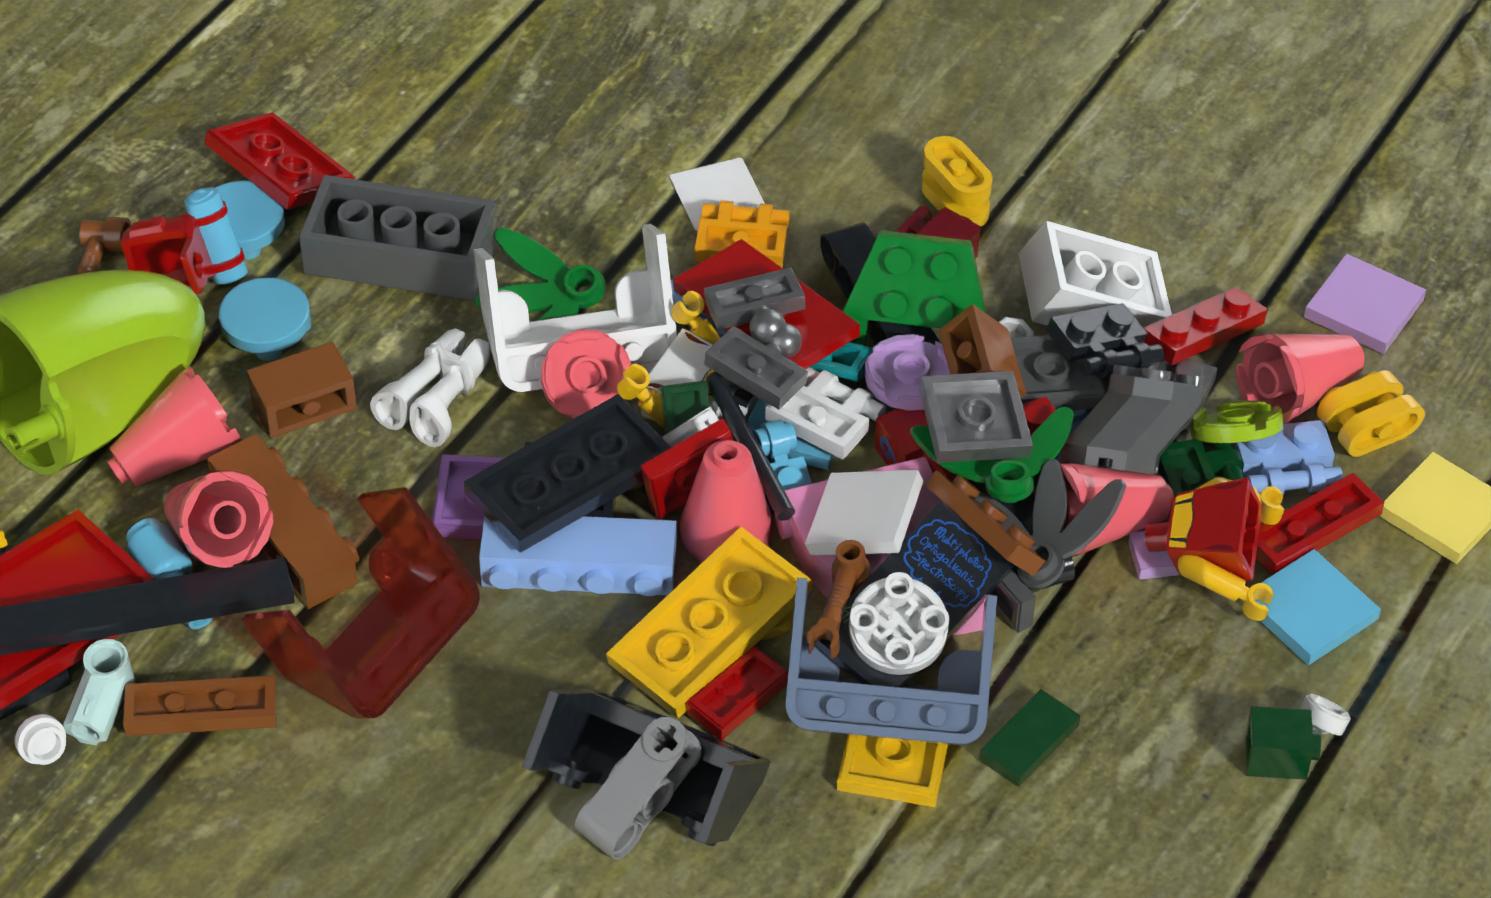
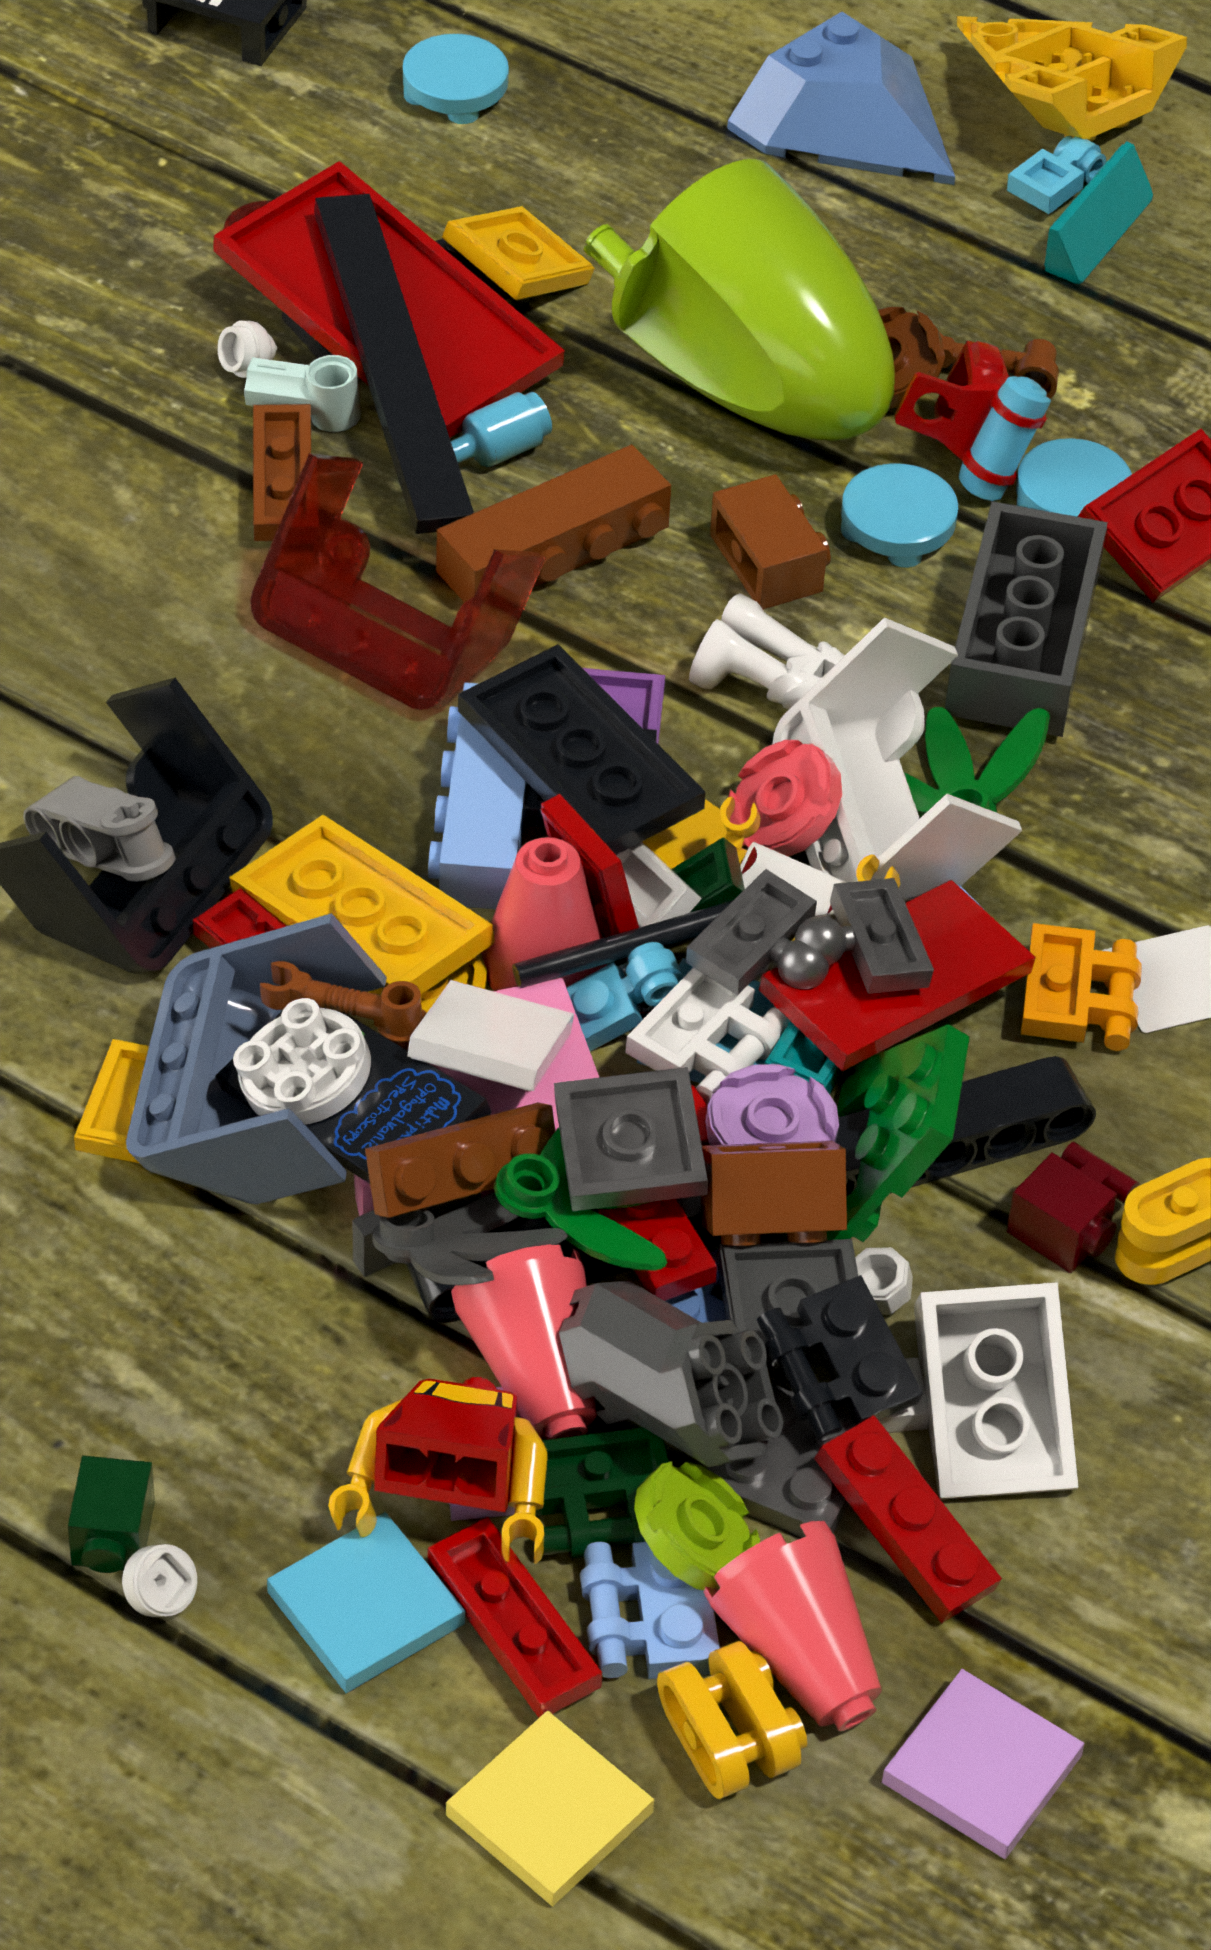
camera: 90 degrees right, 0 degrees up
coral cone [106,366,242,487] -> none
coral cone [164,470,273,568] -> none
dark green tile [979,689,1081,787] -> none

